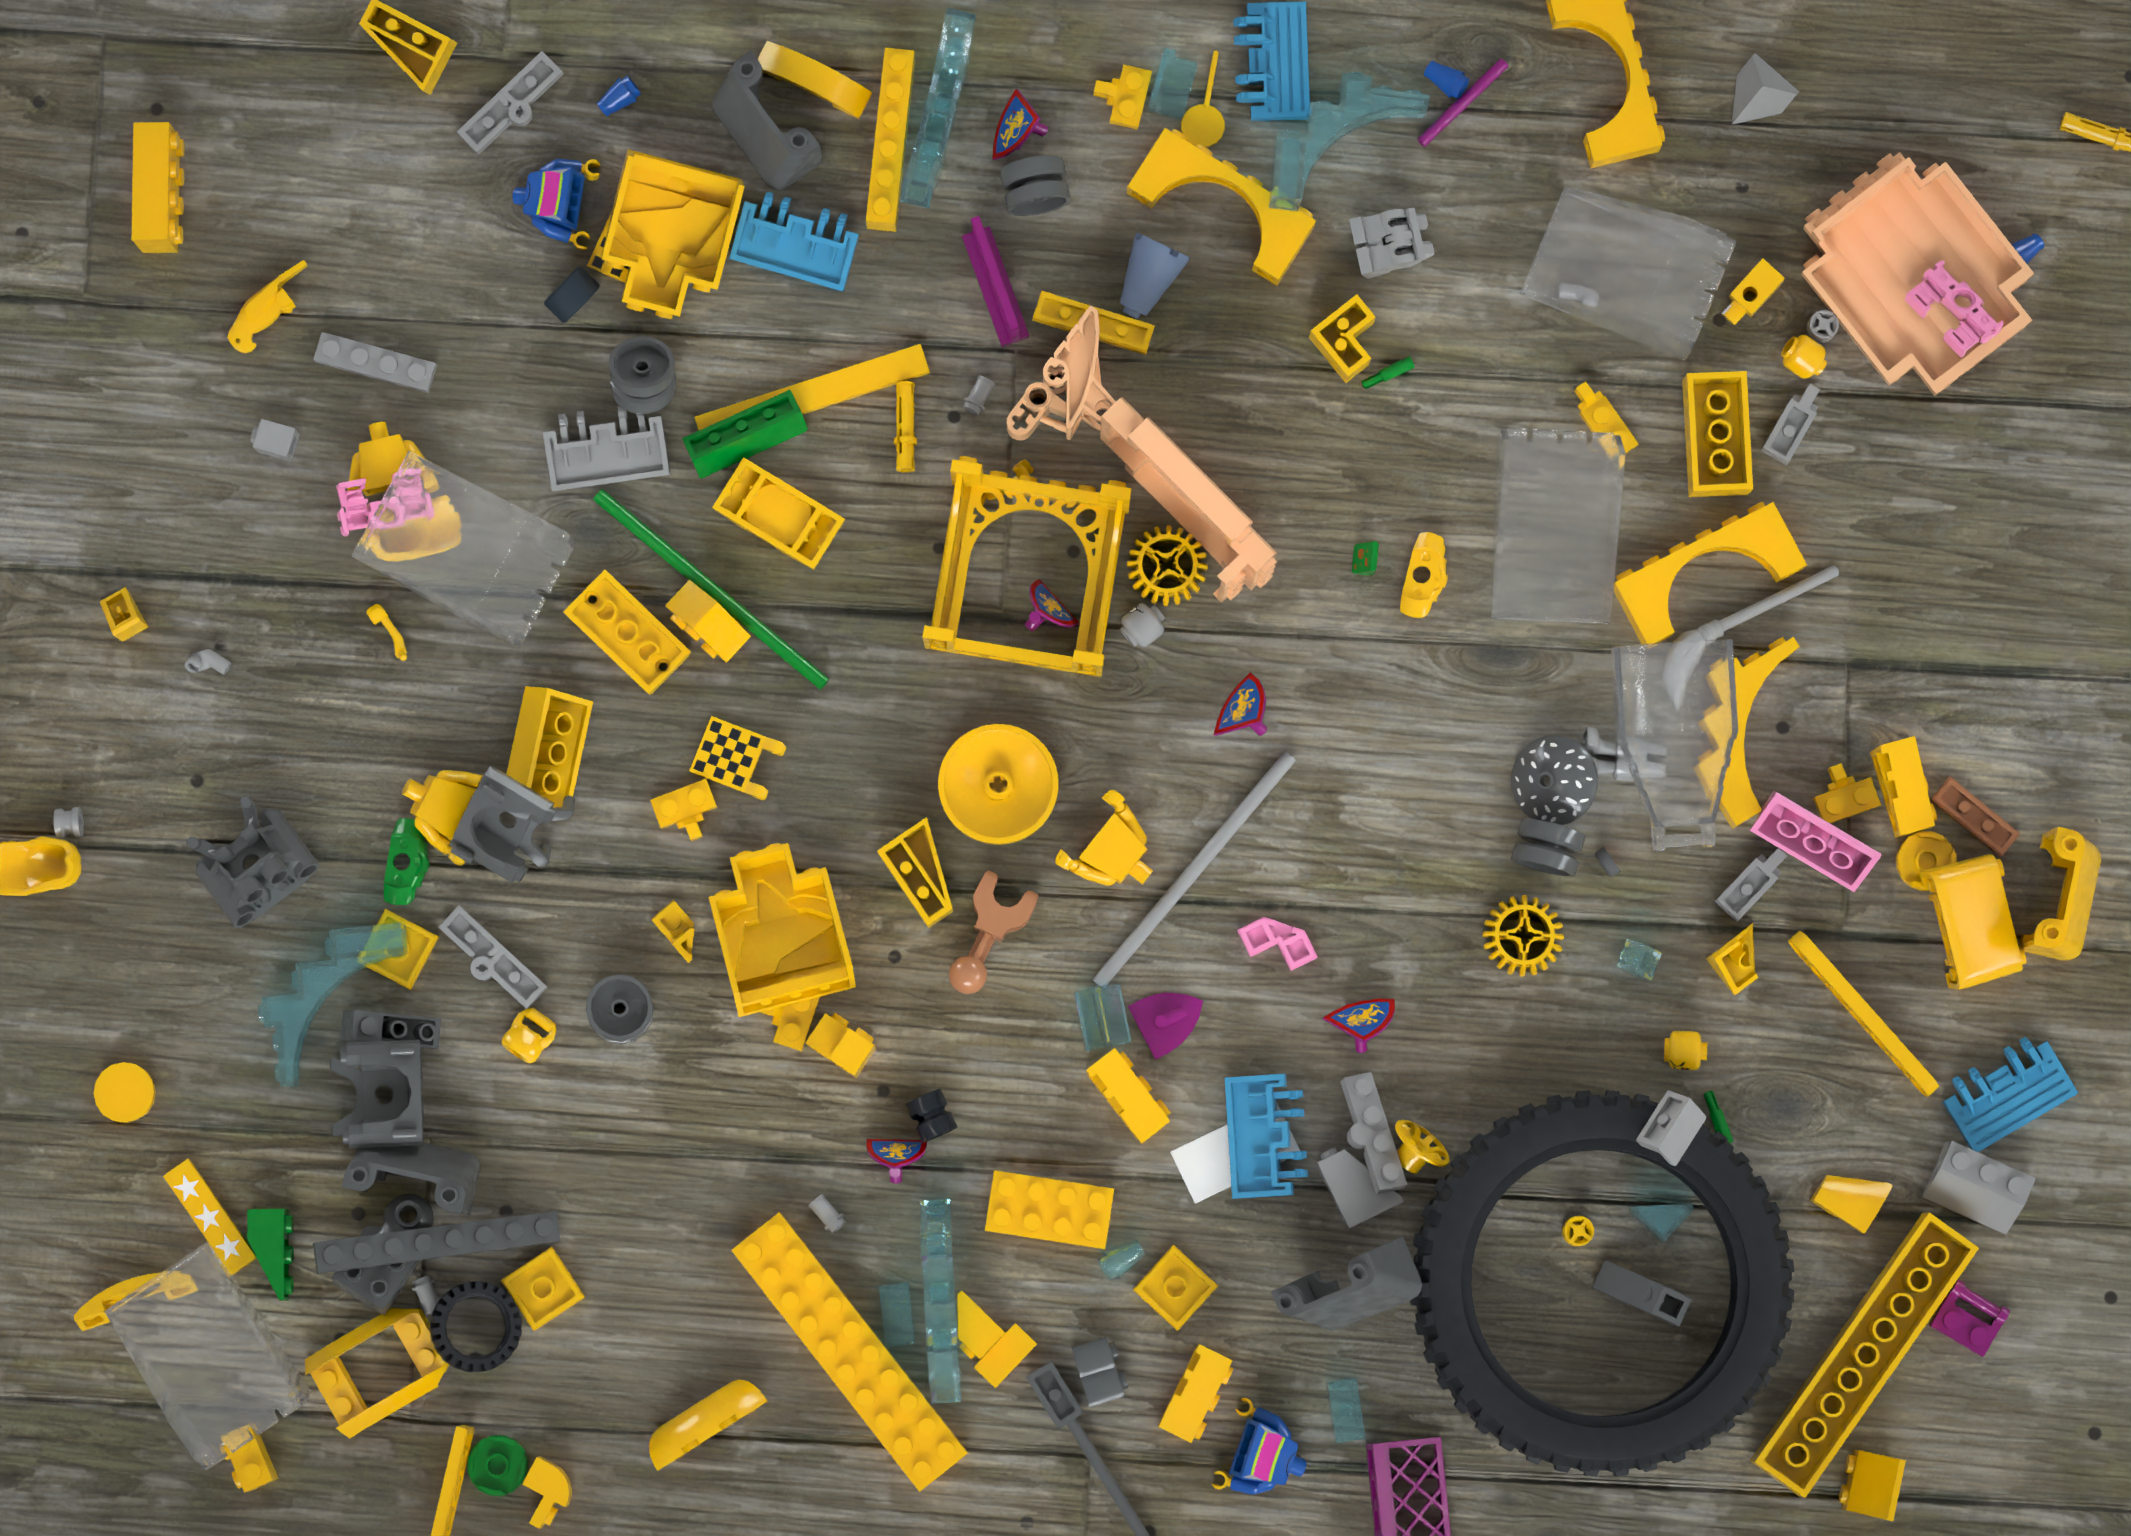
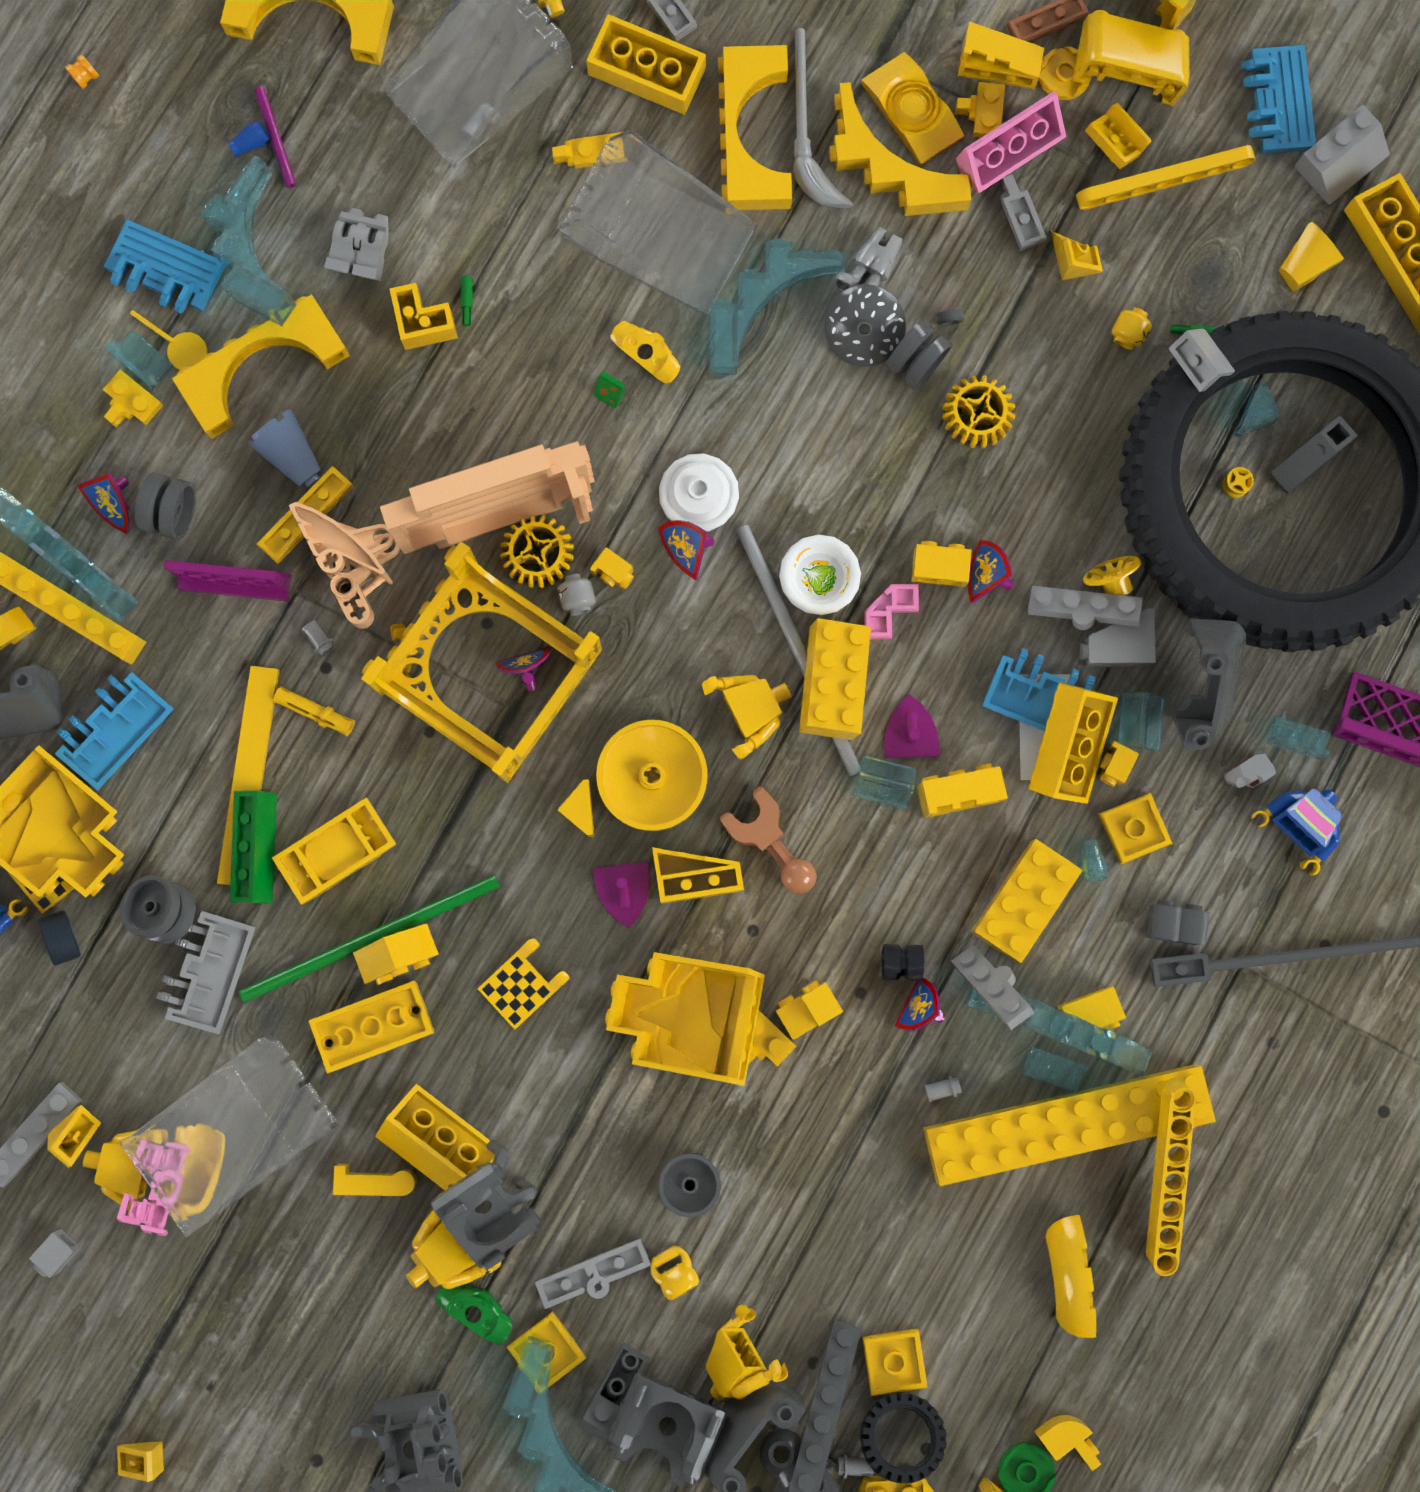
camera: 65 degrees left, 0 degrees up
light grey arm [185,649,232,675] -> none
yellow piece [366,604,407,661] -> none
yellow hinge [650,779,717,841] -> none
yellow slope [651,899,694,963] -> none
yellow tile [974,1323,1037,1388] -> none
yellow wedge [1158,1344,1234,1443] -> none
clear windscreen [1610,639,1738,852] -> none
clear light blue plate [1616,939,1662,981] -> none
none -> yellow slope [48,1105,101,1168]
none -> yellow leg [333,1164,418,1196]
none -> yellow slope [558,779,594,837]
none -> yellow brick [590,547,634,590]
none -> magenta shield [593,861,650,928]
none -> white piece [659,453,739,532]
none -> yellow torso [706,1305,788,1401]
none -> clear light blue arch [710,239,846,375]
none -> white piece [779,534,861,615]
none -> yellow brick [799,618,871,740]
none -> yellow slope [860,52,964,166]
none -> yellow brick [911,541,972,587]
none -> light grey hinge [951,945,1034,1030]
none -> yellow slope [1028,683,1118,804]
none -> yellow bracket [1085,103,1151,169]
none -> yellow brick [1099,741,1139,787]
none -> clear light blue panel [1119,692,1164,751]
none -> yellow beam [1146,1078,1196,1276]
none -> light grey rock [1224,751,1276,788]

